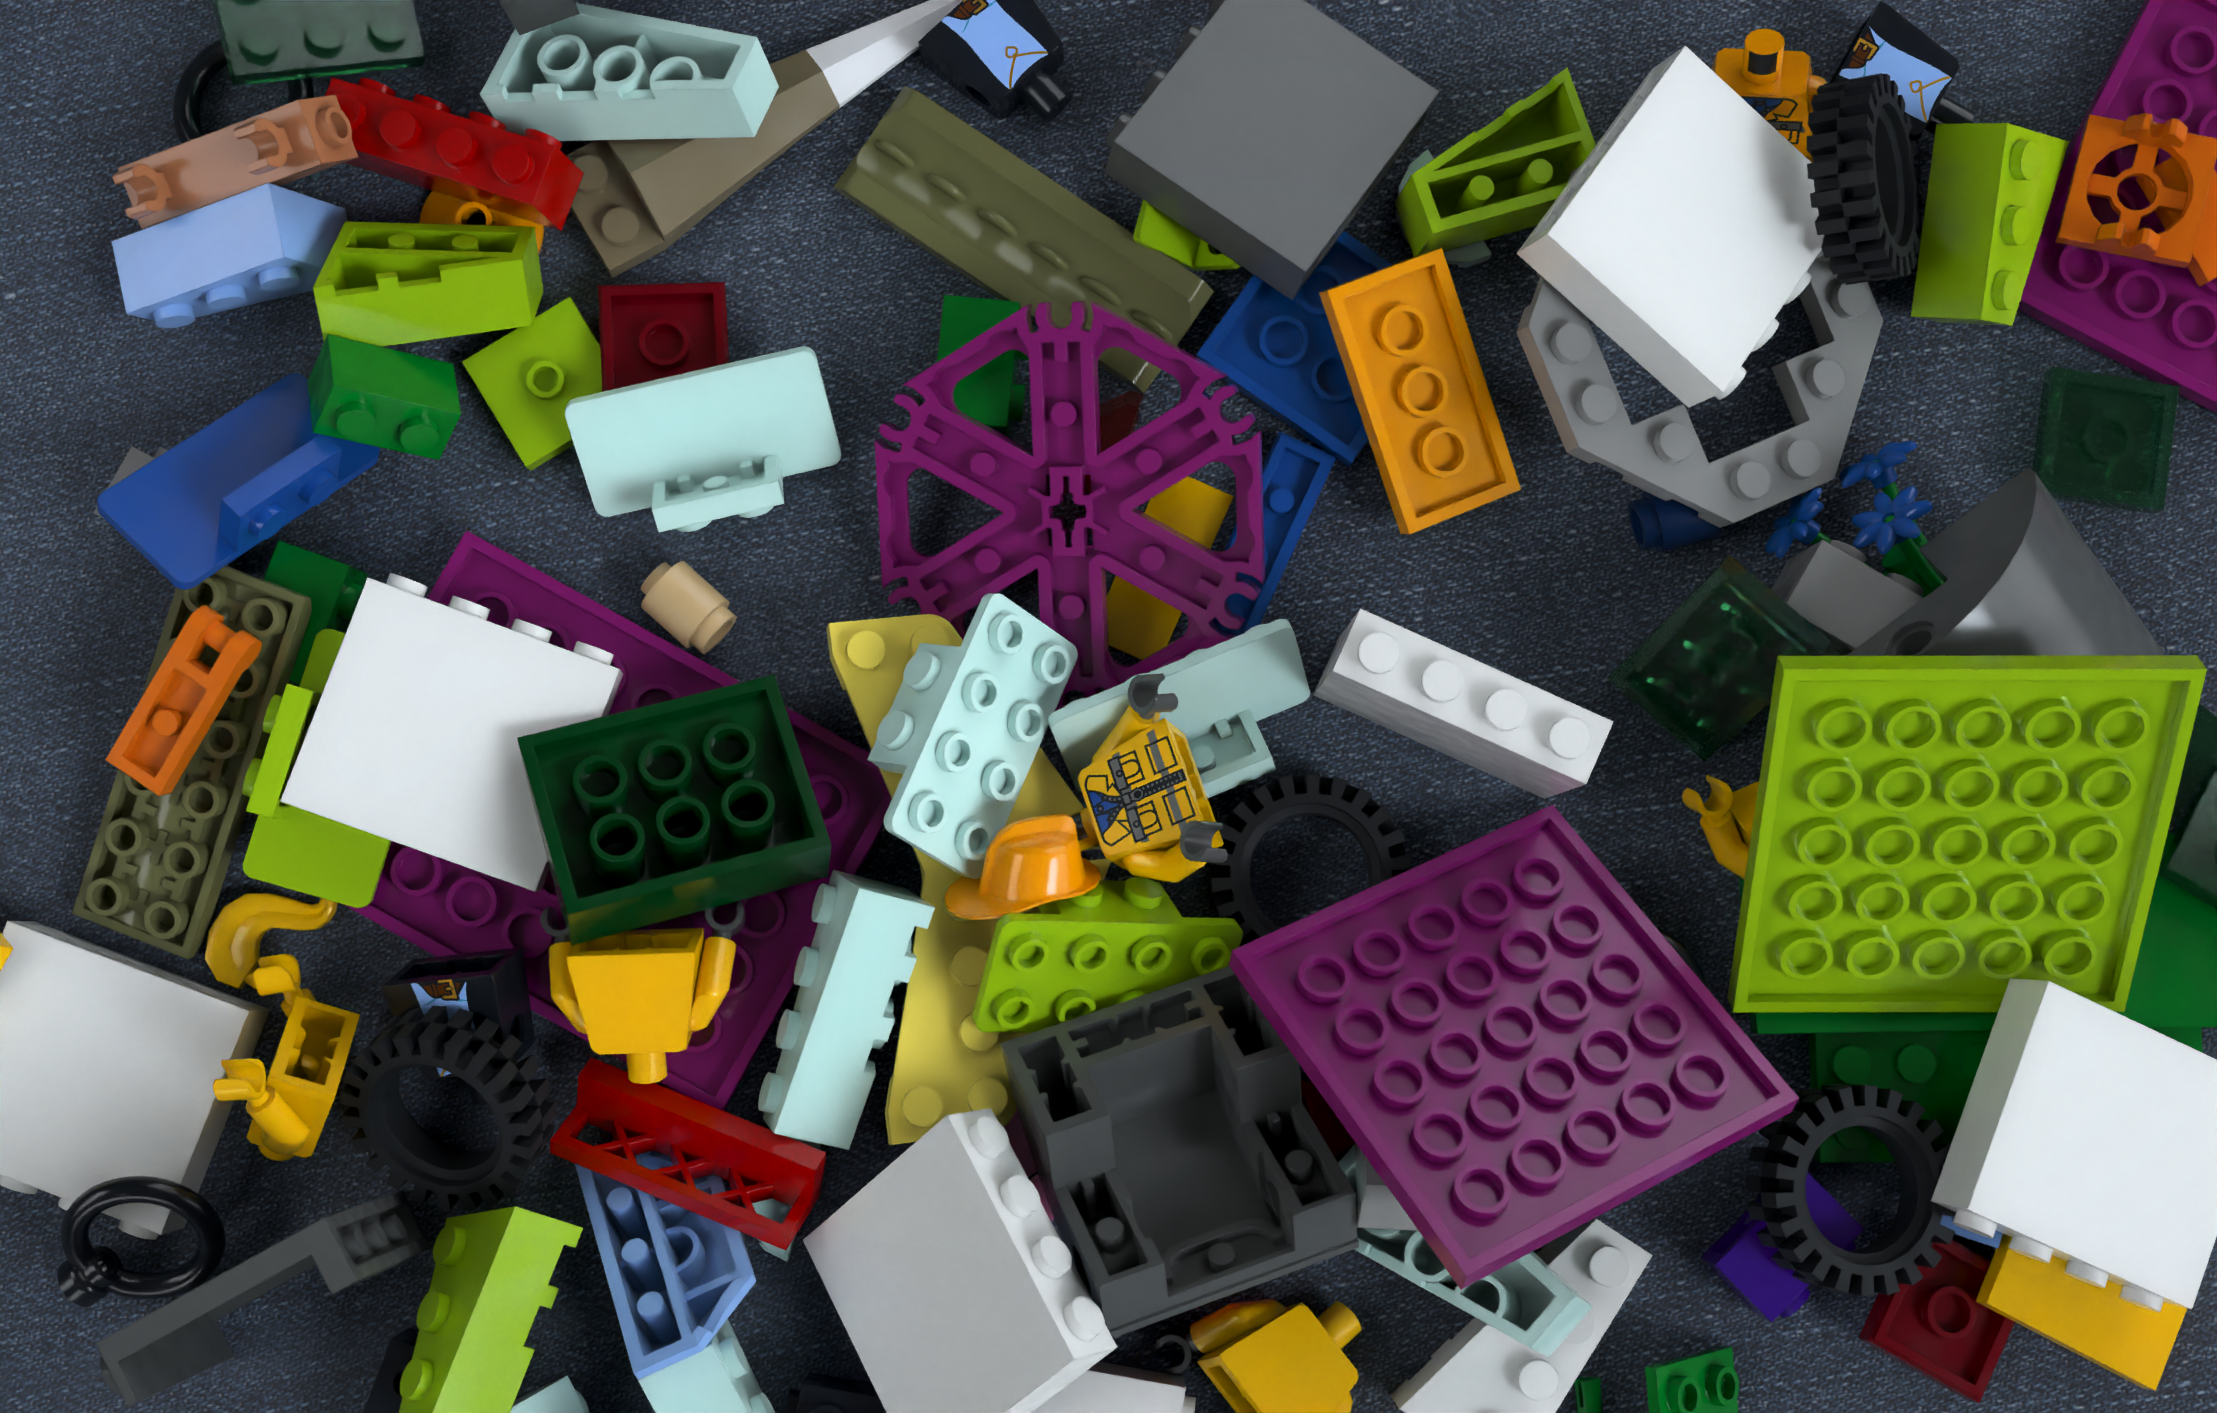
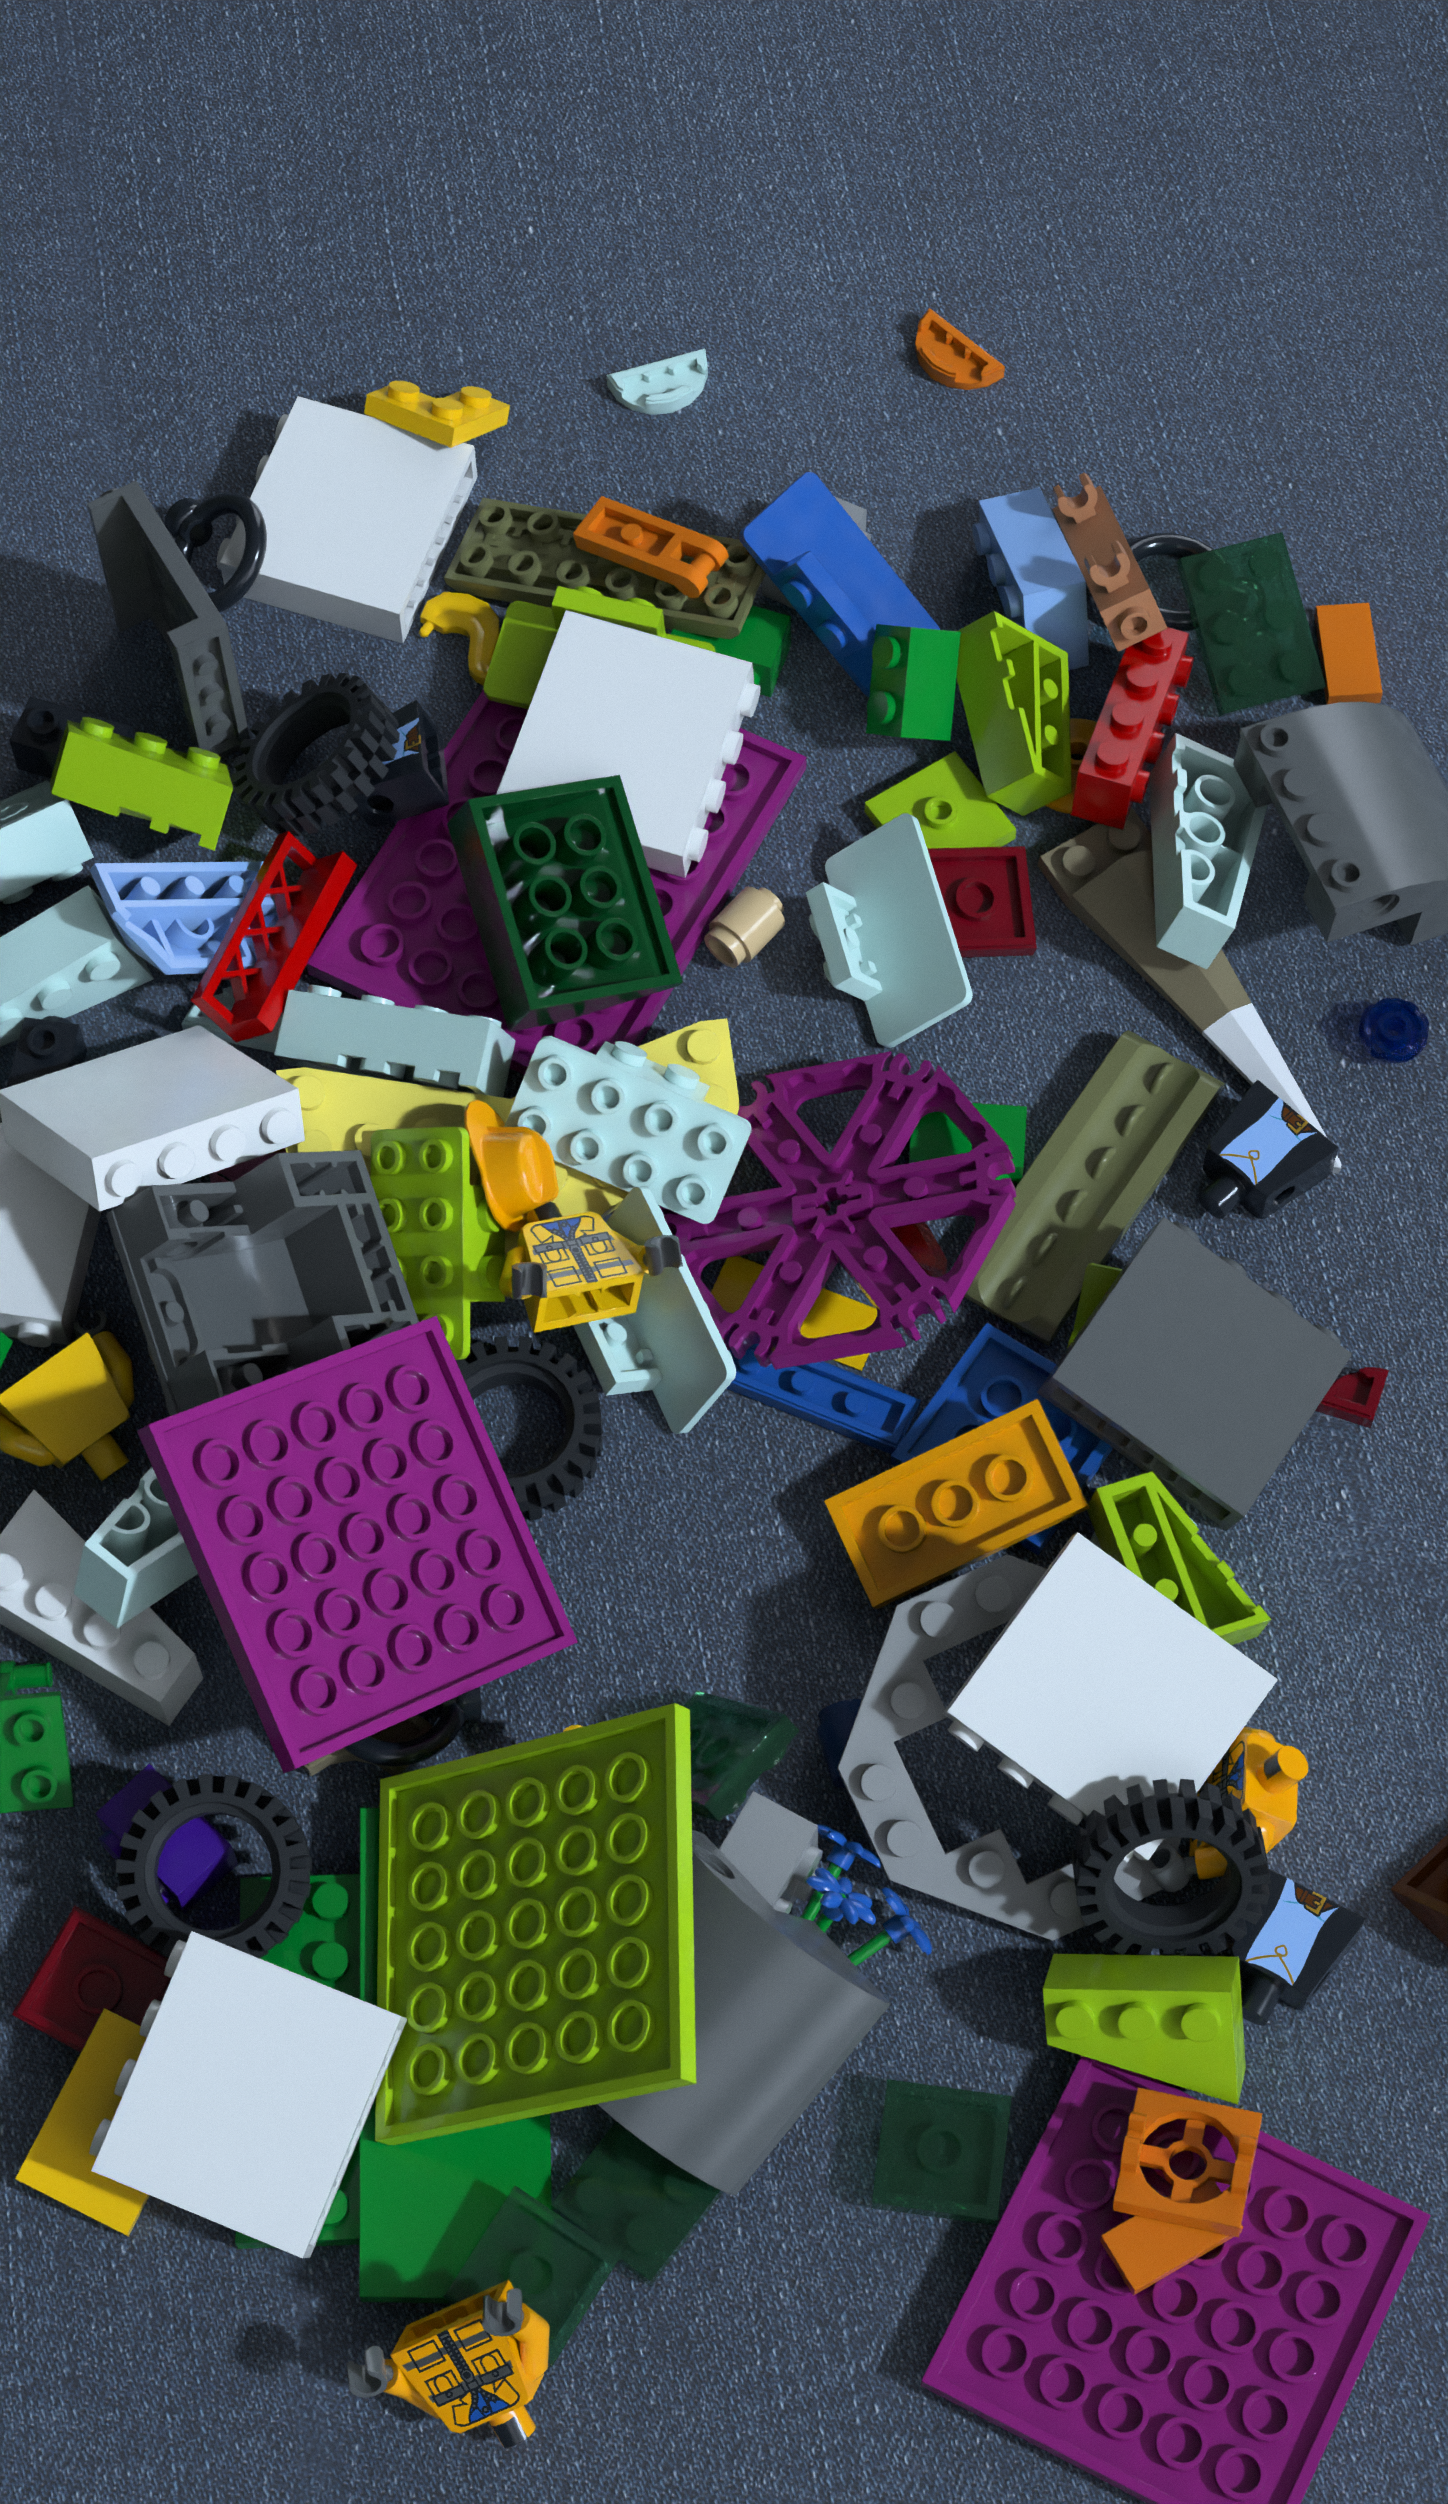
camera: 90 degrees right, 20 degrees down
yellow torso [213,954,360,1161] -> none
yellow torso [540,901,746,1084] -> none
white brick [1313,608,1614,799] -> none

